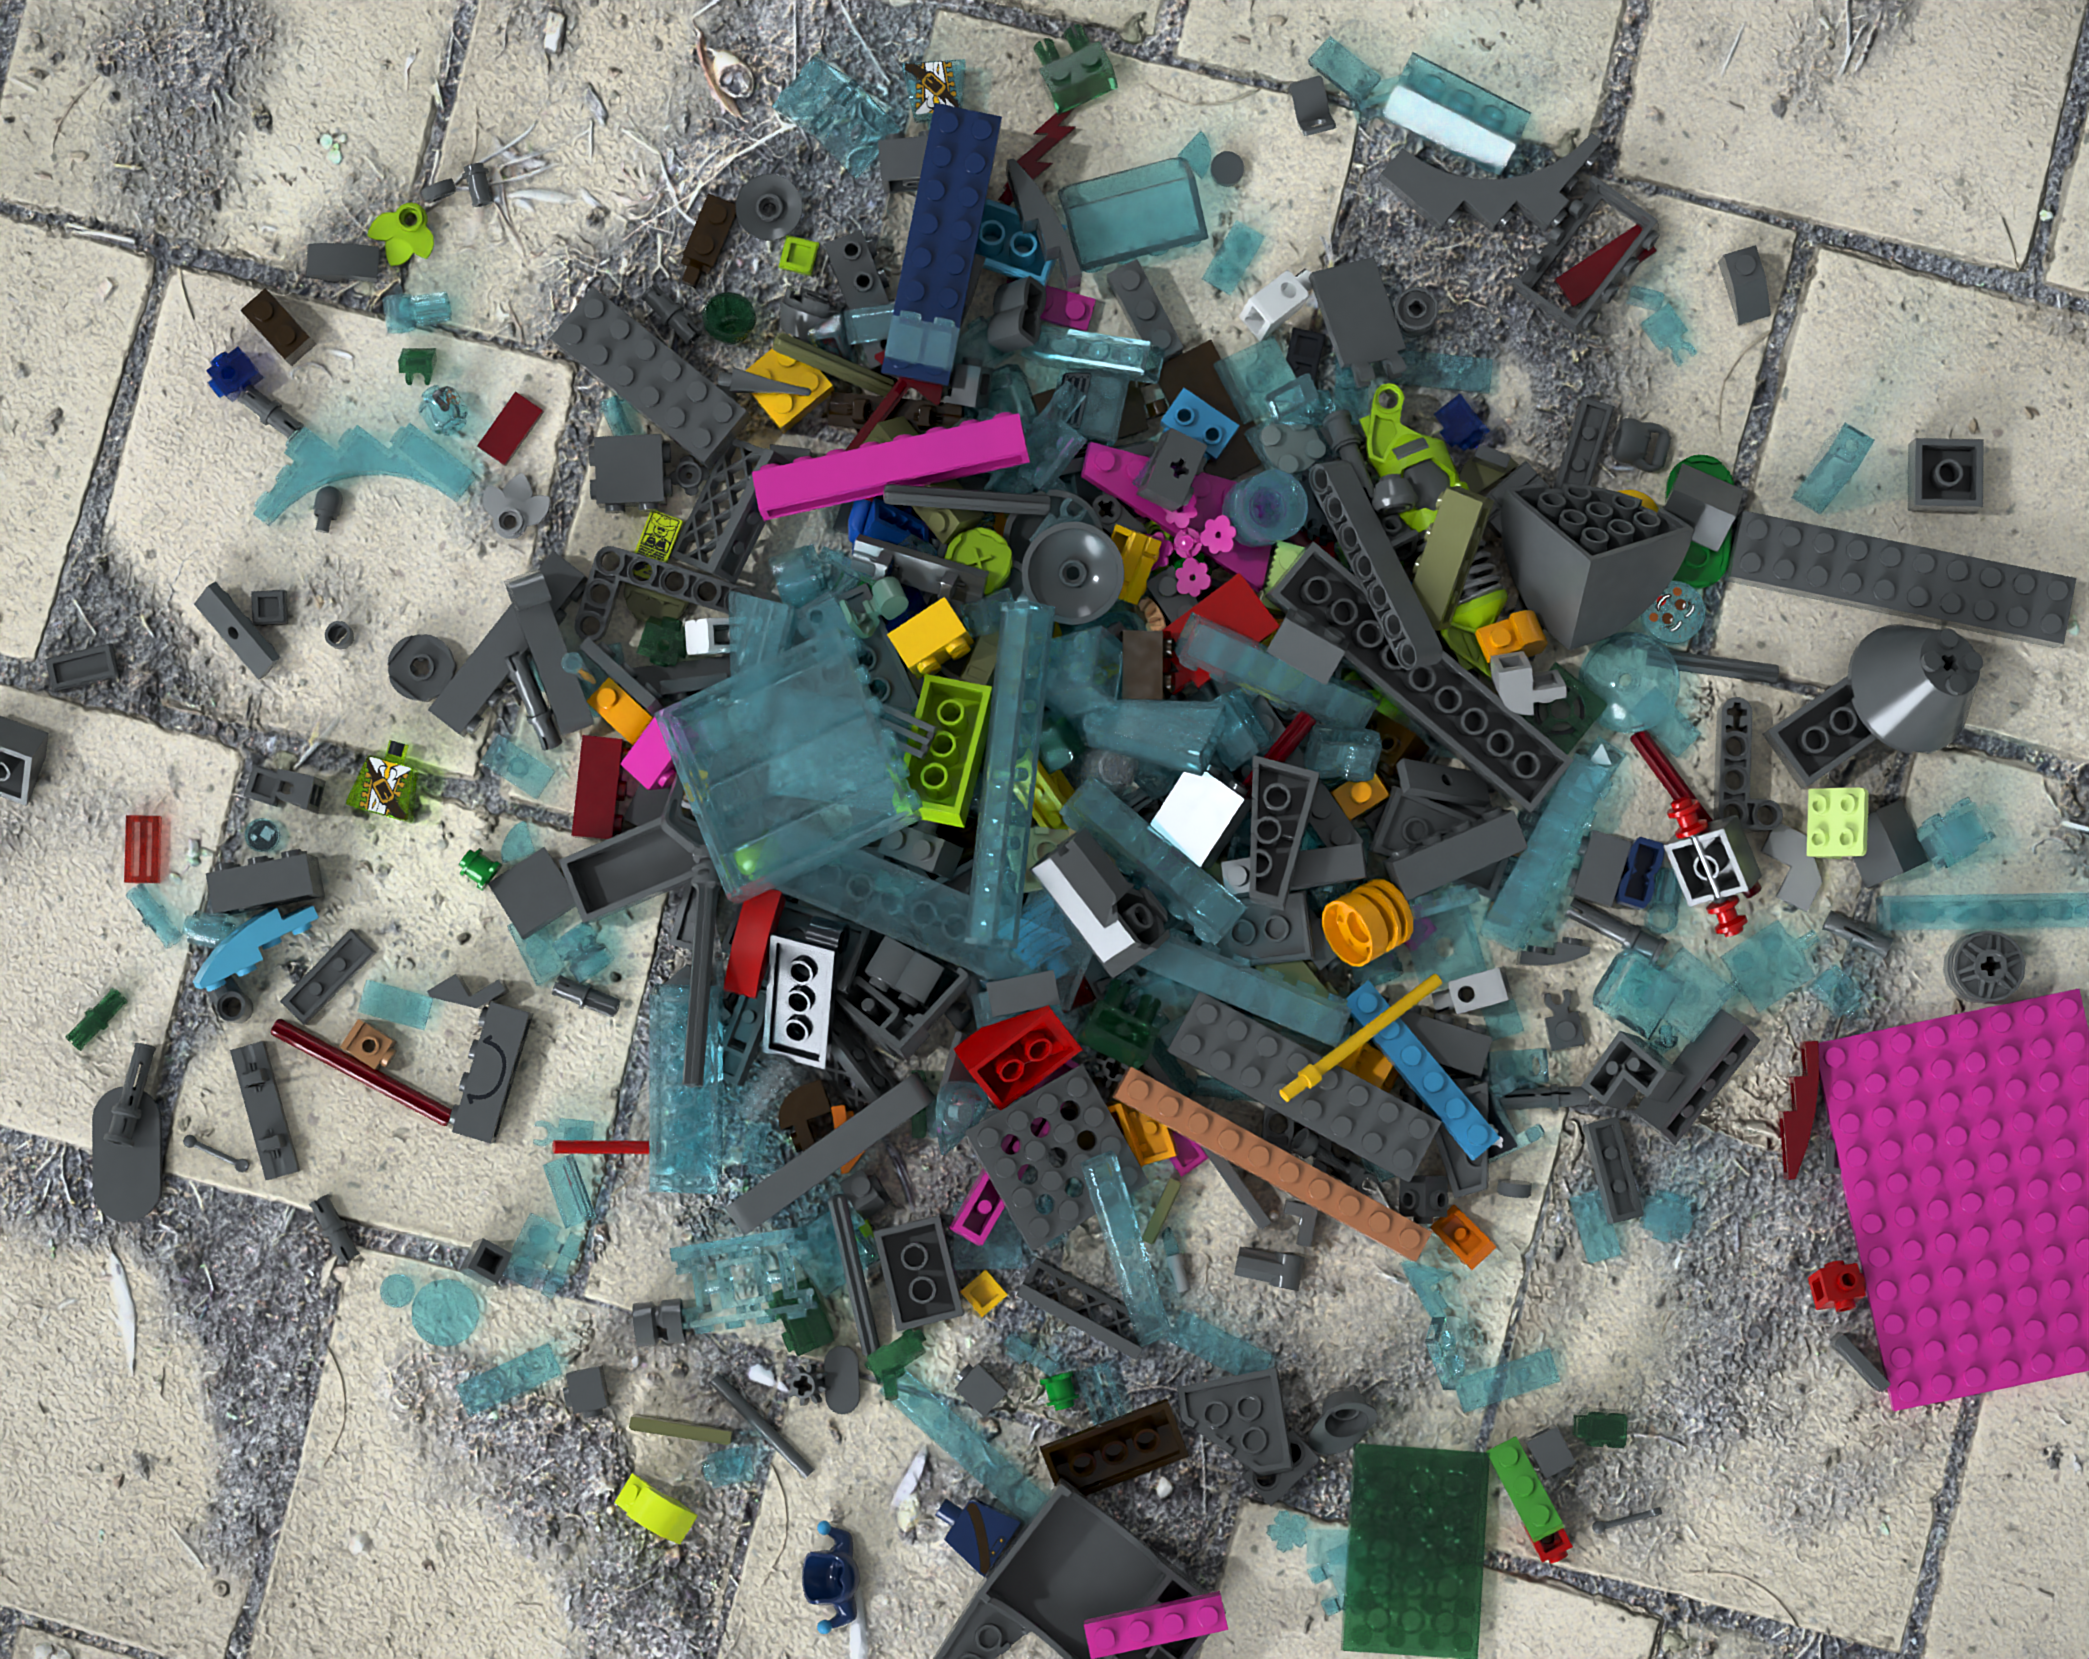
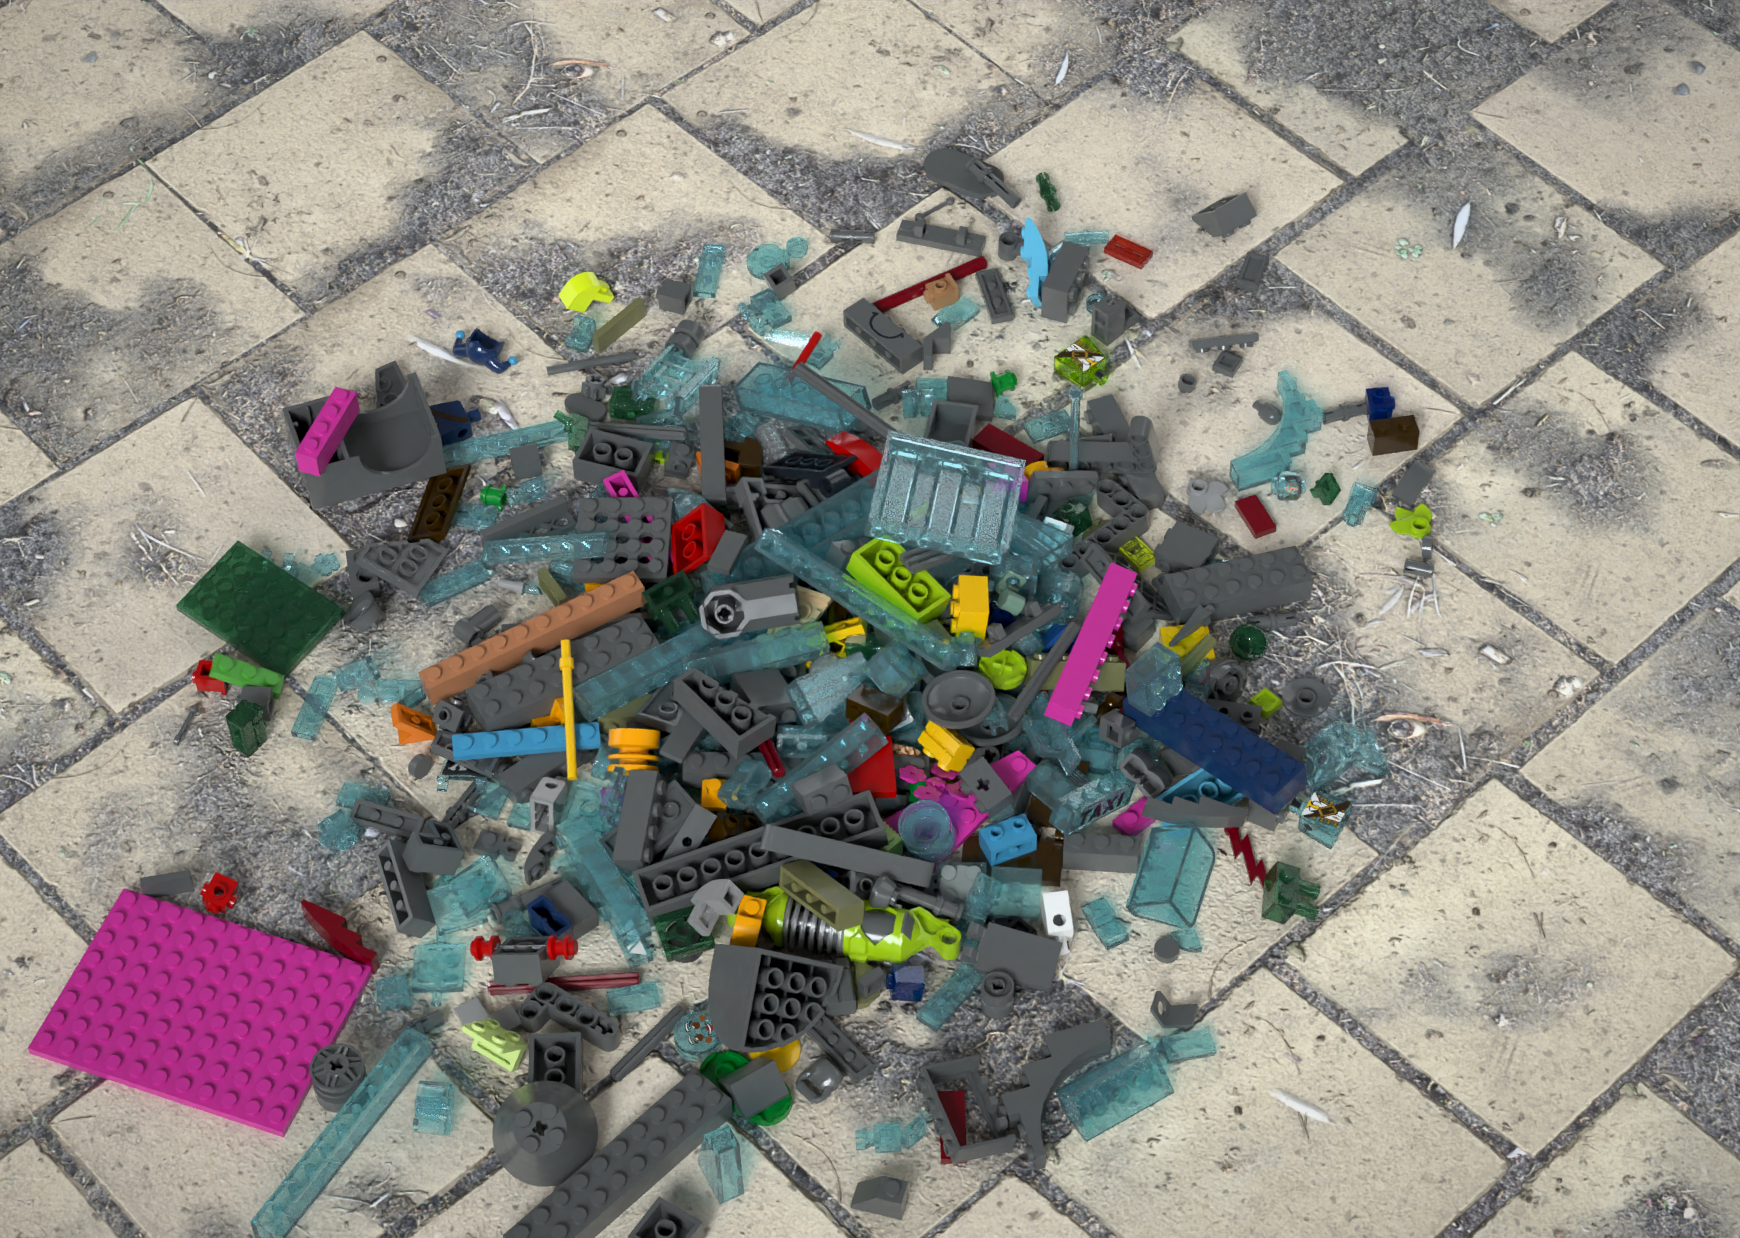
camera: 115 degrees right, 35 degrees down
dark grey plate [387,634,457,702] -> none
dark brown hinge [681,193,737,289] -> none
yellow tile [960,1269,1008,1317] -> none
clear light blue dish [1578,632,1680,733] -> none
dark grey slope [1852,799,1929,888] -> none

